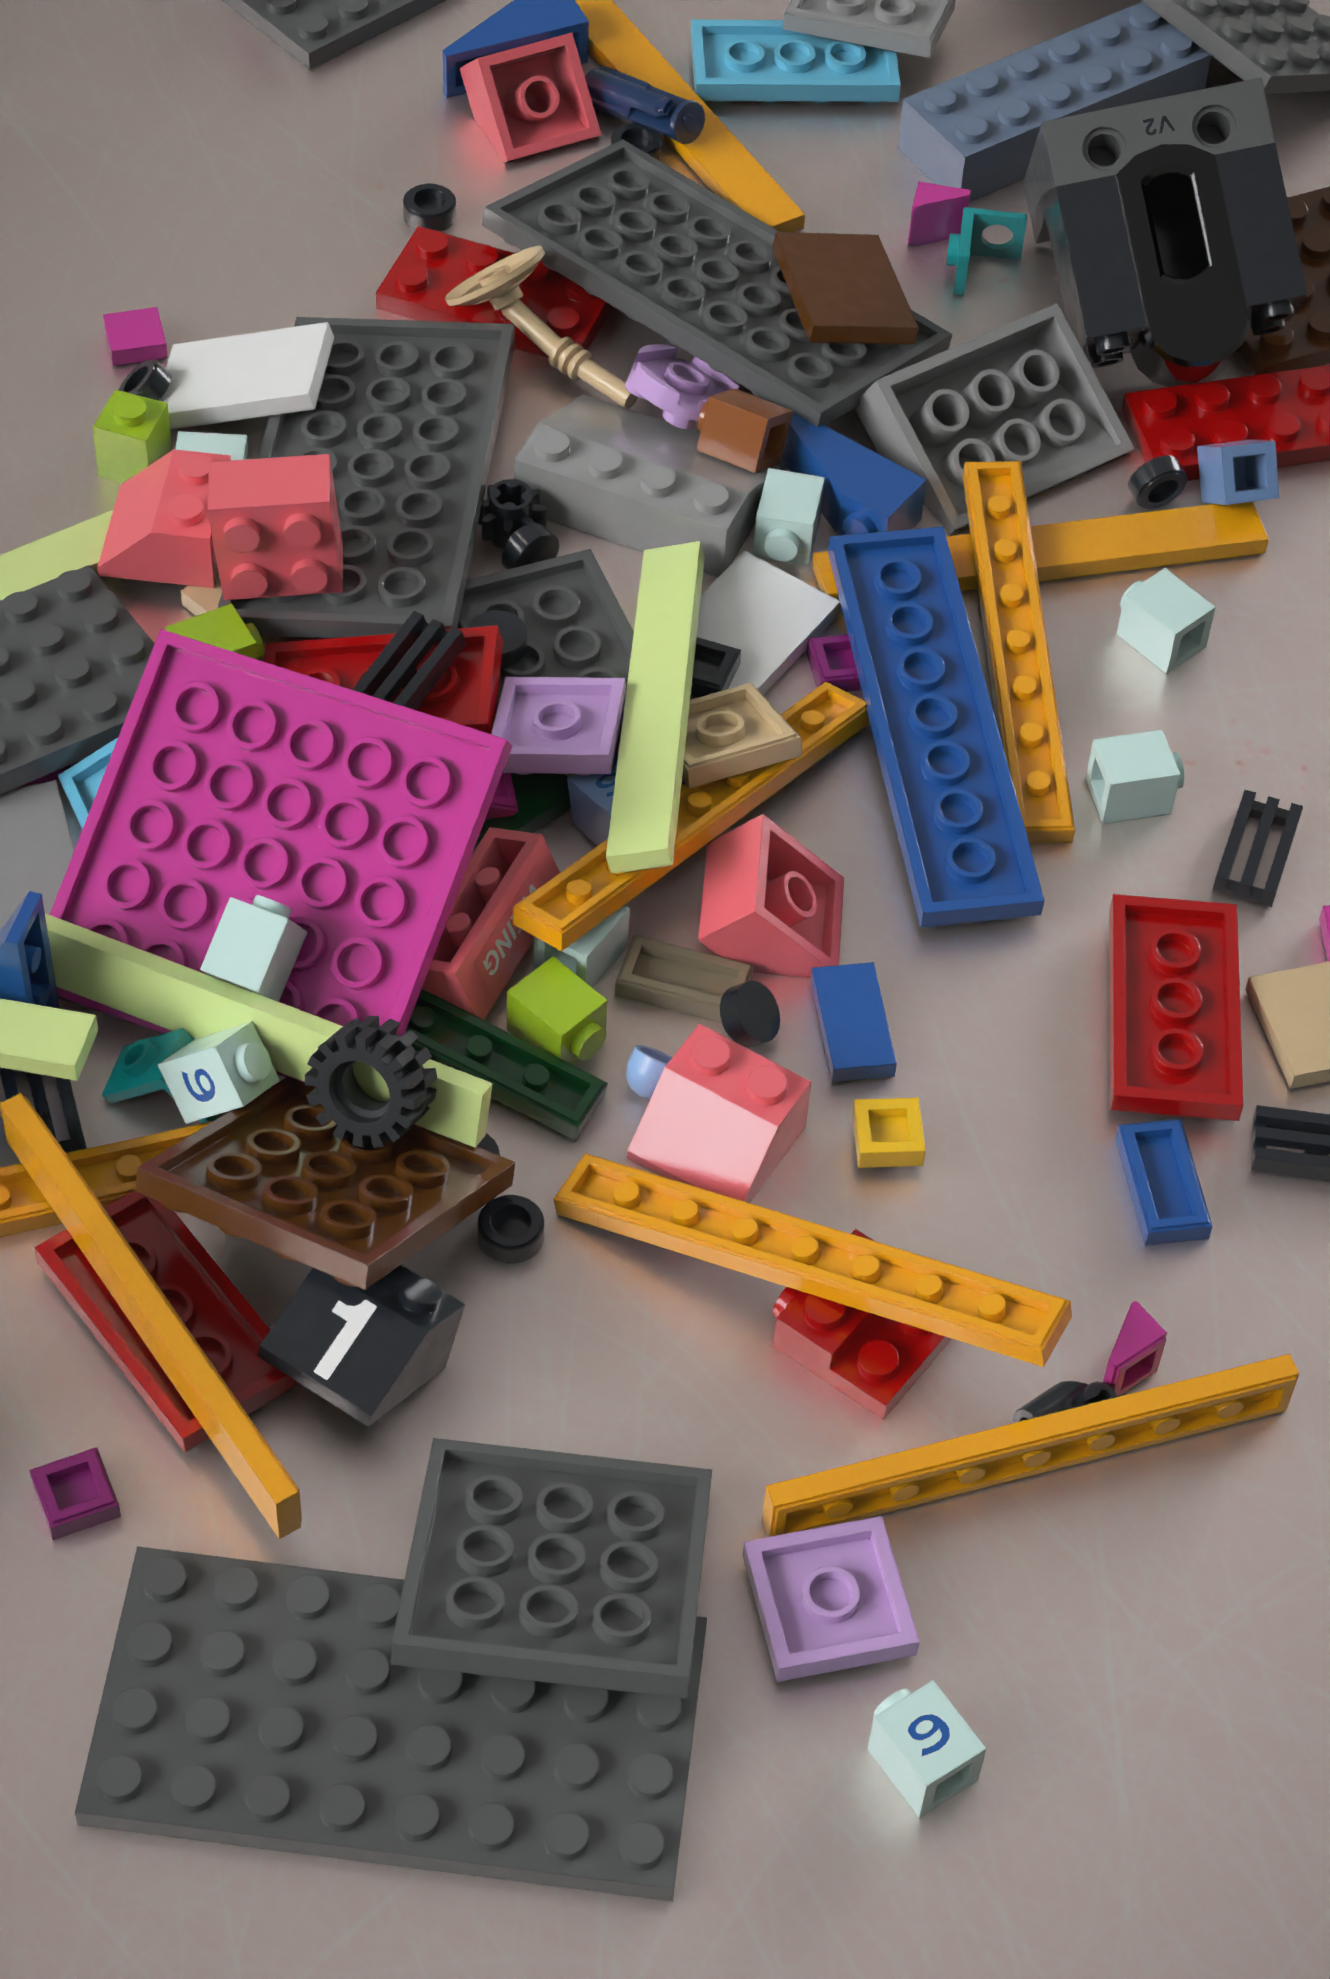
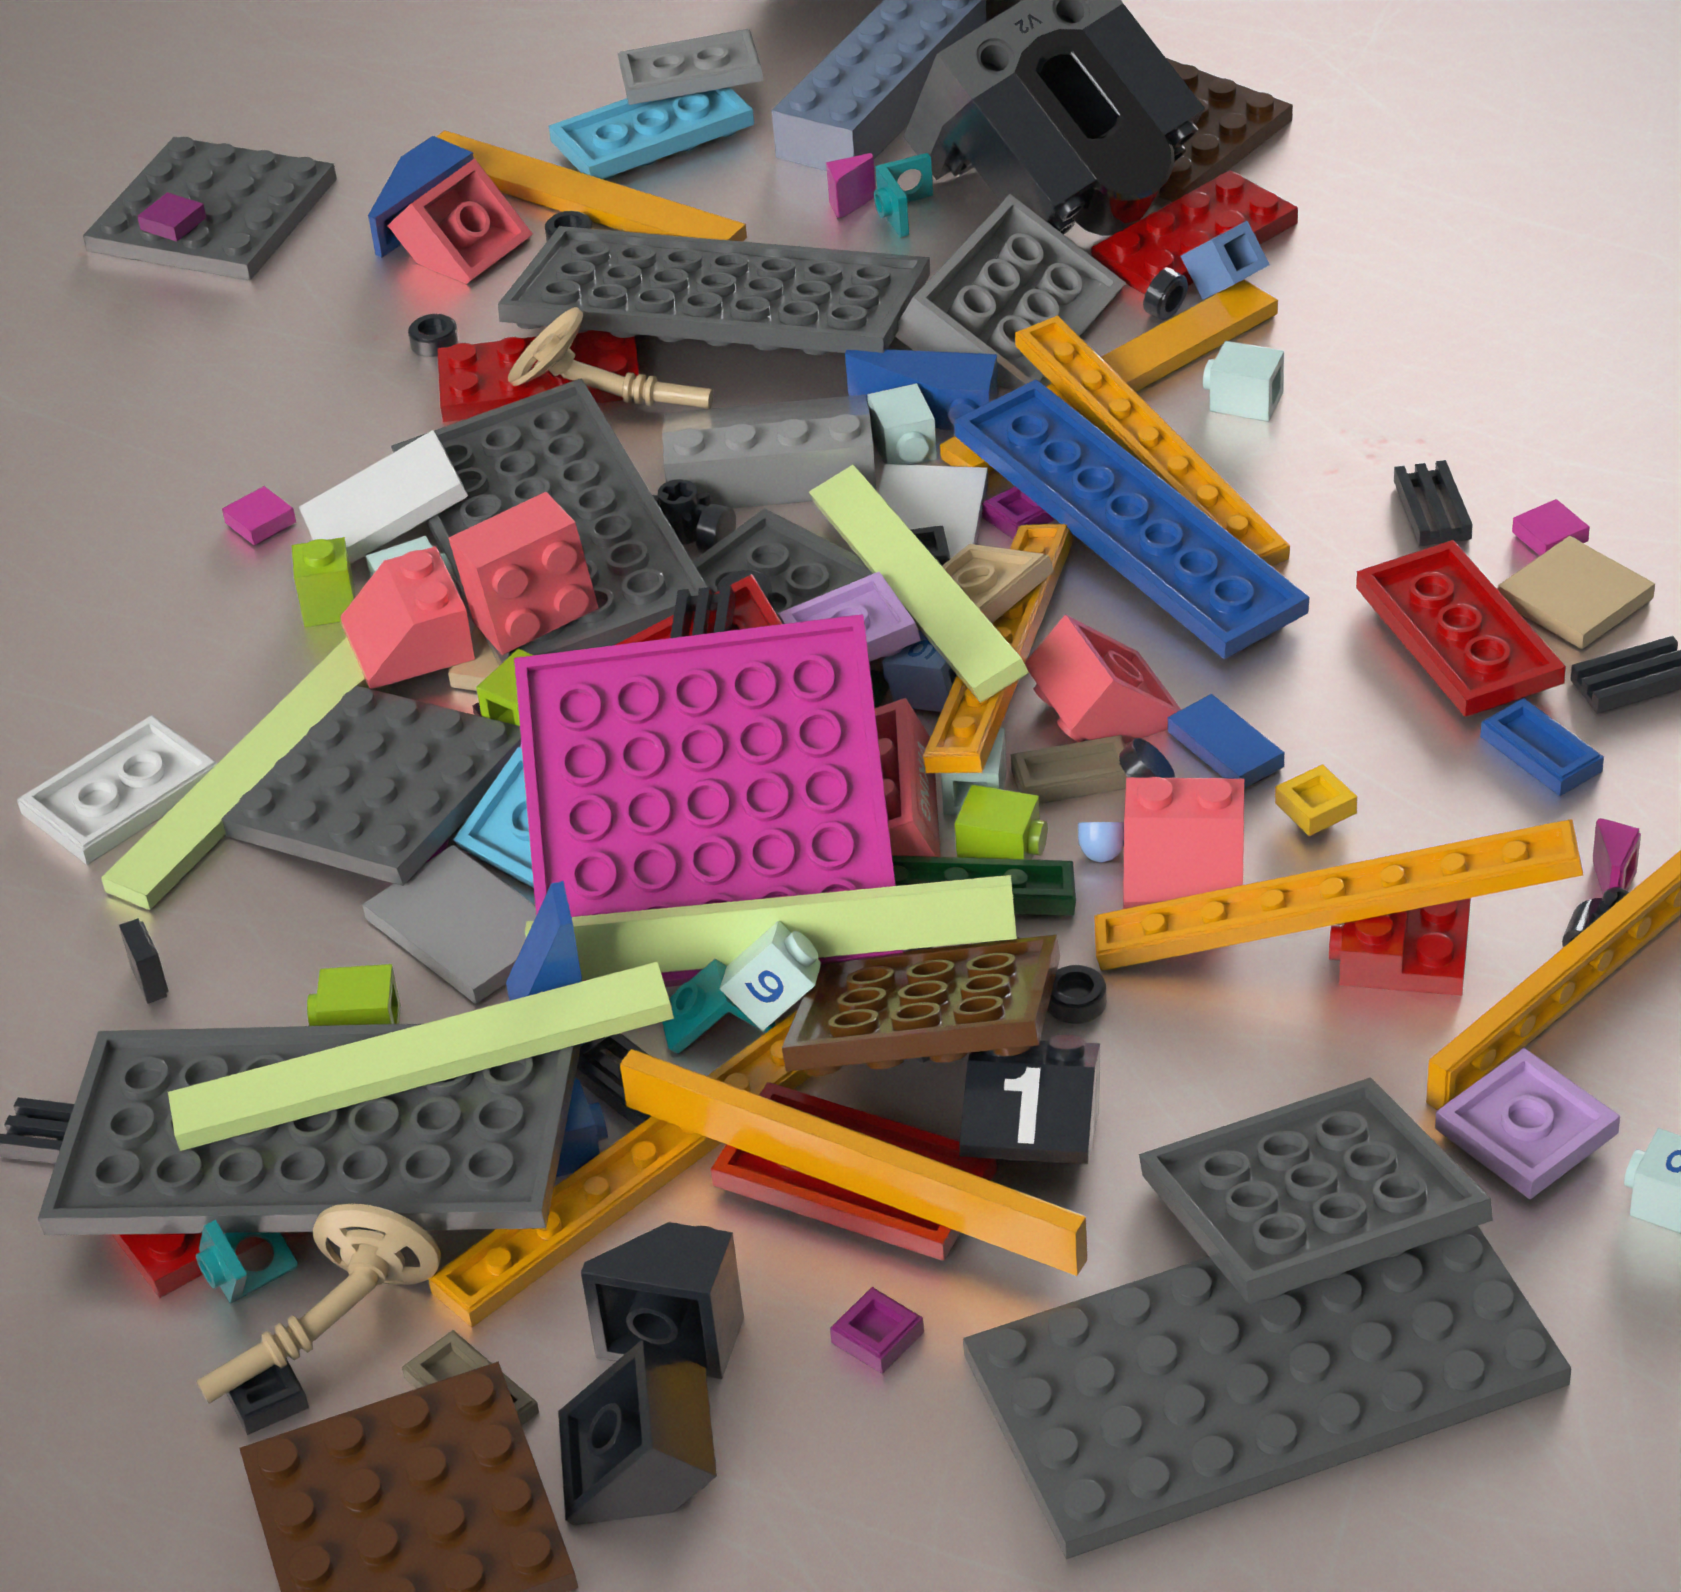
camera: 20 degrees left, 10 degrees down
black tile [119,359,172,401] -> none
light aqua brick [200,895,307,1002] -> none
black tyre [305,1016,437,1148] -> none
dark blue piece [585,65,705,144] -> none
lavender plate [625,344,739,429] -> none
dark orange brick [696,389,793,473] -> none
reddish brown tile [772,232,919,345] -> none
light aqua brick [1085,730,1185,824] -> none

